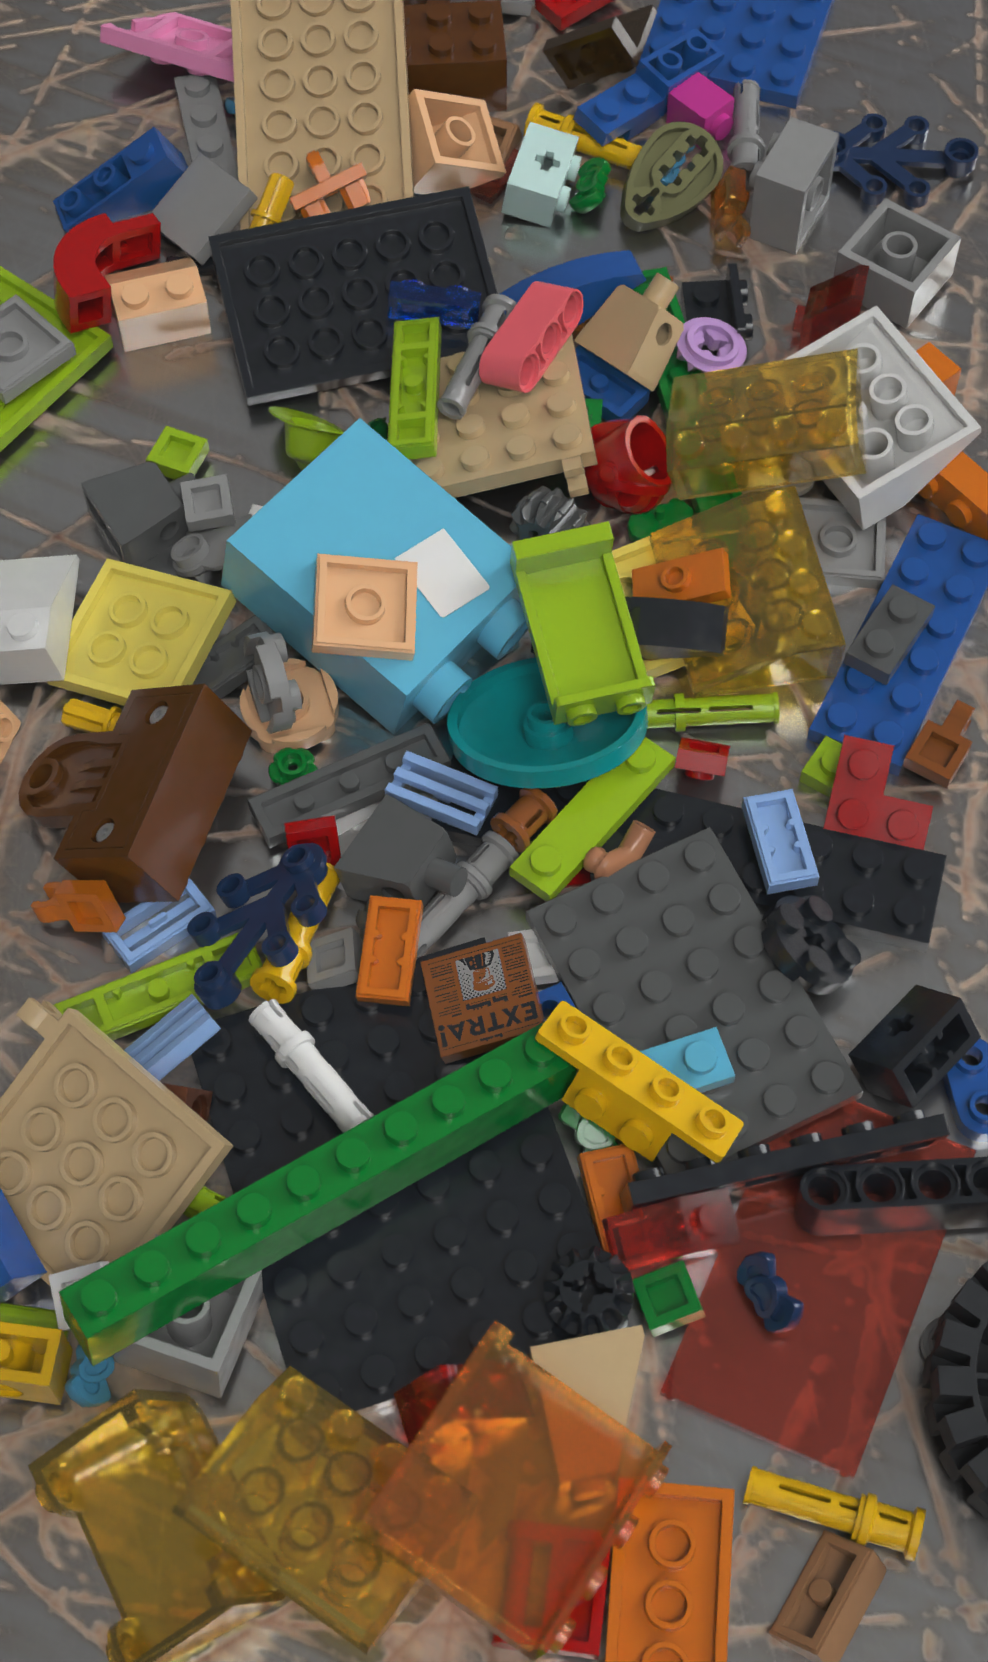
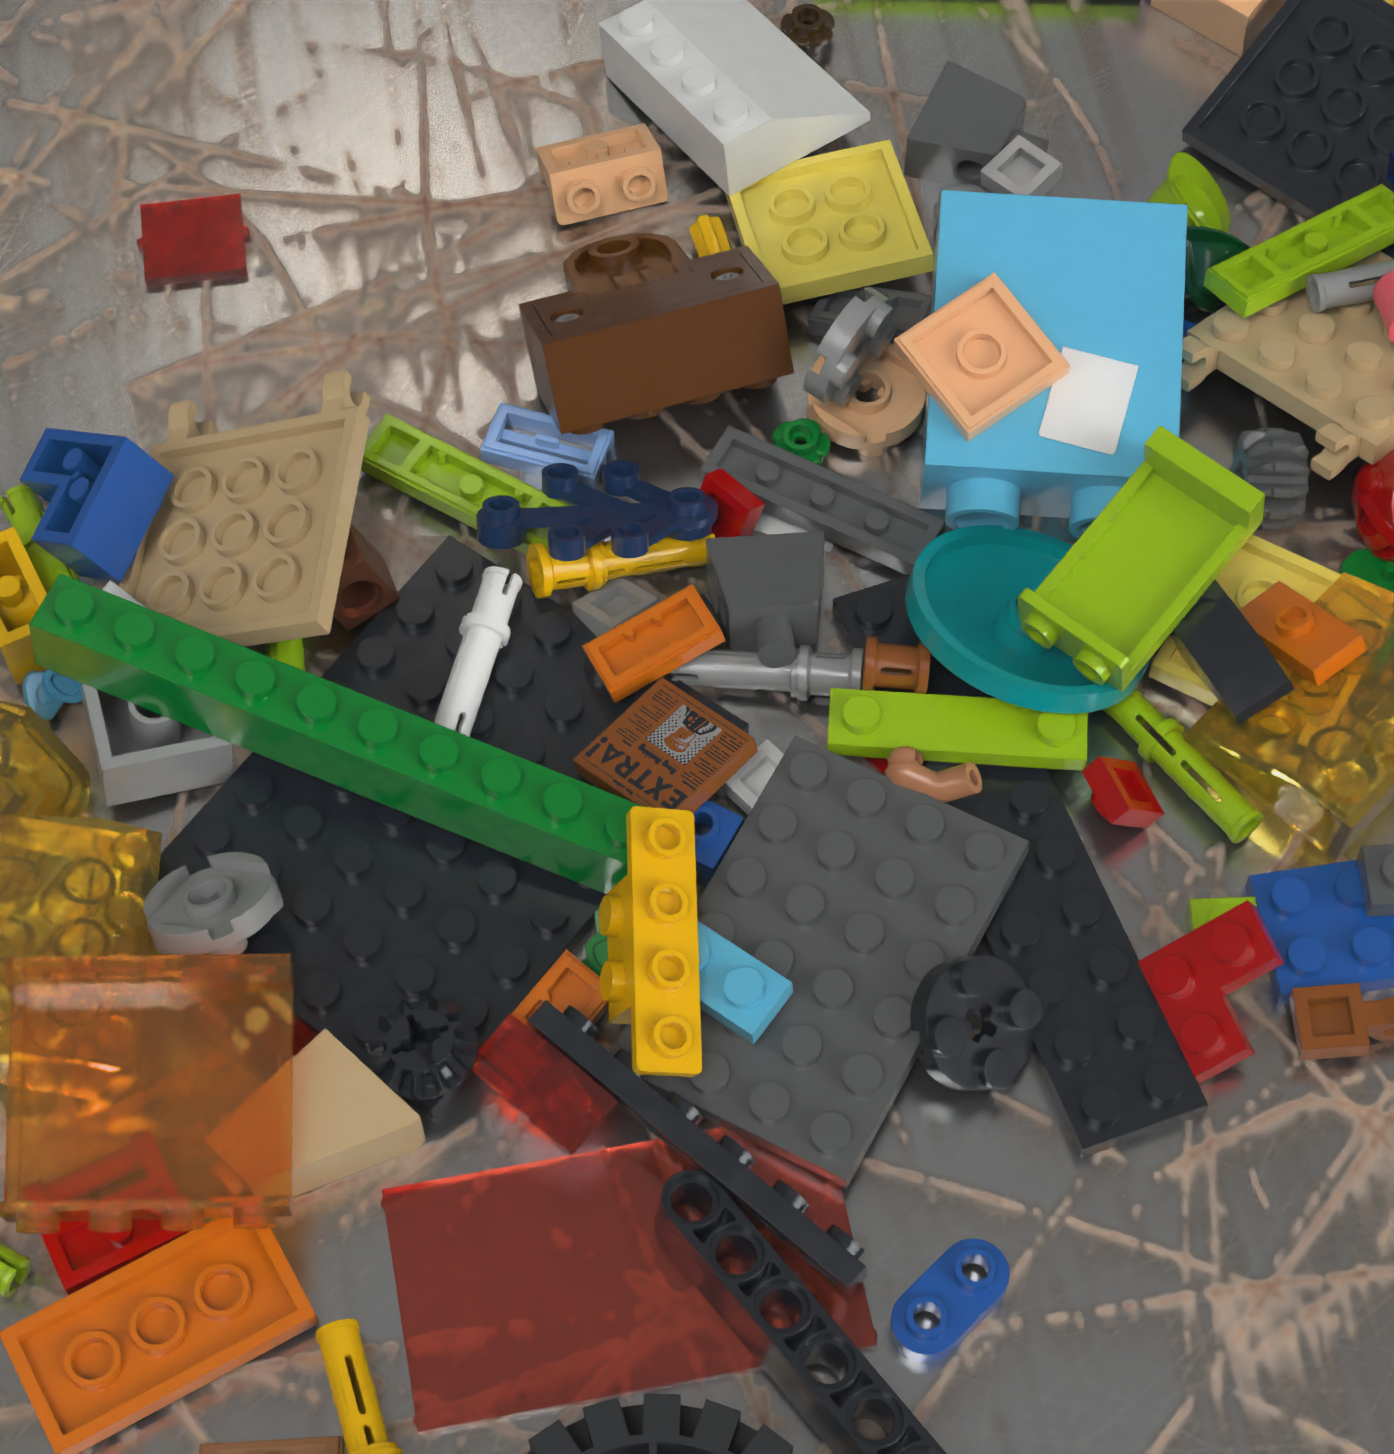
camera: 55 degrees right, 0 degrees up
orange plate [31,880,126,932] -> none
light blue tile [124,994,221,1081] -> none
lime plate [146,426,210,480] -> none
light blue tile [385,750,498,835] -> none
green plate [632,1259,706,1337] -> none
dark blue piece [737,1251,804,1333] -> none
light blue plate [741,789,819,894] -> none
black brick [848,985,981,1109] -> none
none -> light grey plate [143,852,283,961]

